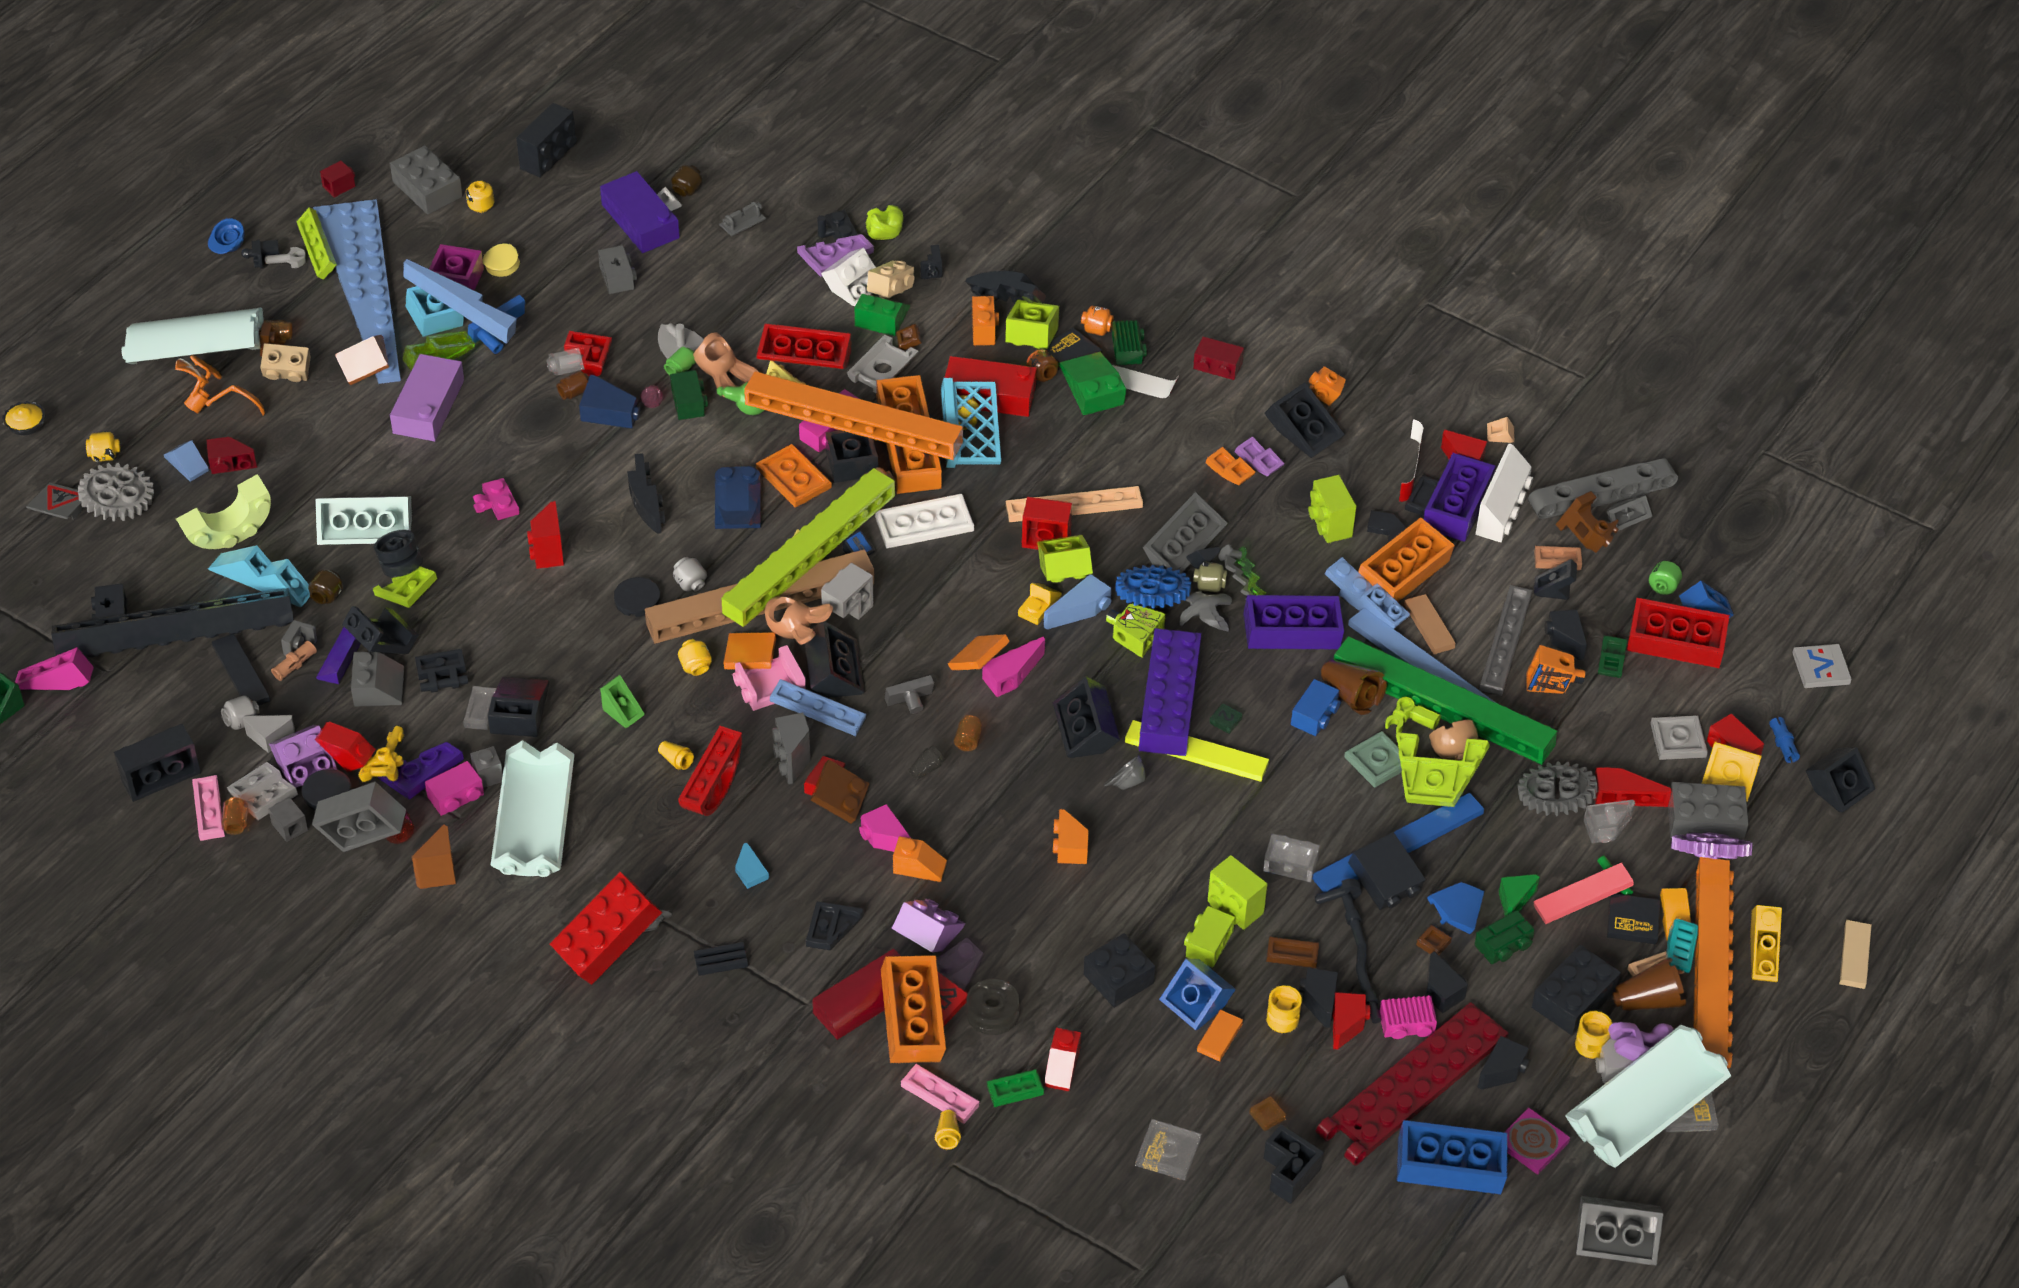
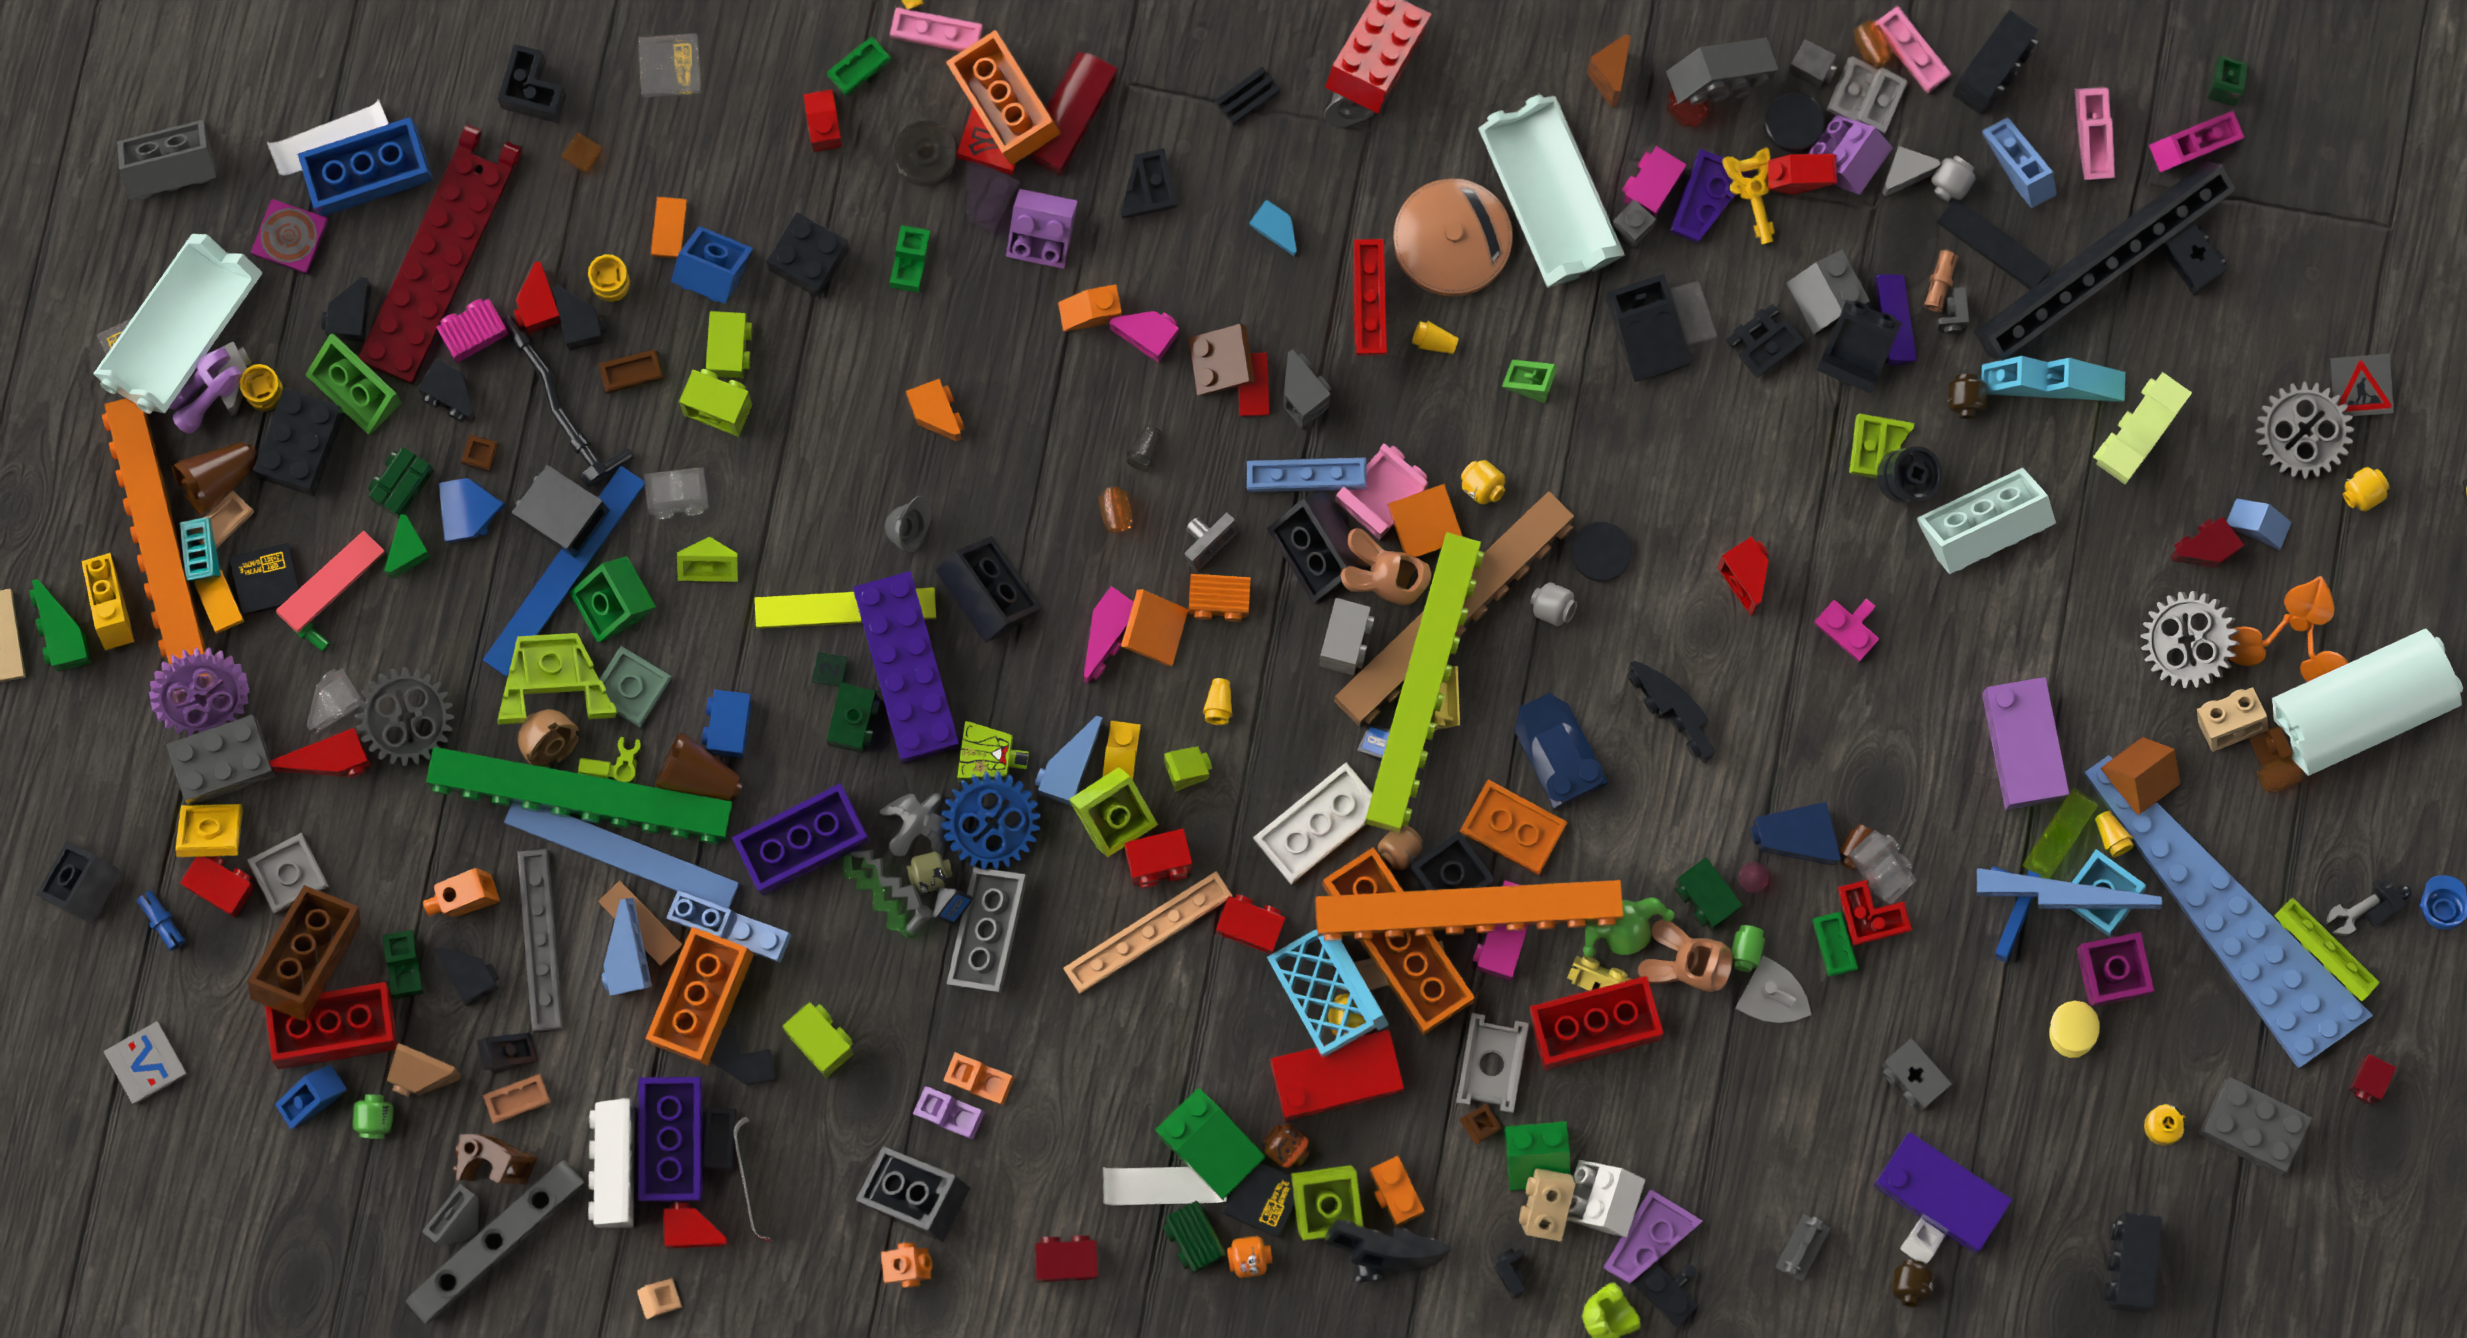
camera: 155 degrees right, 30 degrees up
none -> green slope [29,579,92,672]
none -> reddish brown brick [248,885,361,1021]
none -> white sticker [267,99,388,175]
none -> bright green slope [306,333,402,435]
none -> medium nougat slope [387,1043,461,1098]
none -> green slope [569,556,656,643]
none -> medium blue slope [602,898,652,996]
none -> lime slope [677,537,738,582]
none -> dark green brick [826,683,881,754]
none -> green slope [890,225,930,293]
none -> lime slope [1164,746,1213,792]
none -> orange brick [1189,574,1251,622]
none -> yellow cone [1203,678,1232,725]
none -> red brick [1216,894,1285,955]
none -> nougat dish [1393,179,1512,297]
none -> green plate [1812,911,1858,978]
none -> medium blue slope [1982,117,2057,208]
none -> bright pink slope [2075,87,2115,180]
none -> yellow cone [2095,811,2134,858]
none -> light grey gear [2141,591,2240,688]

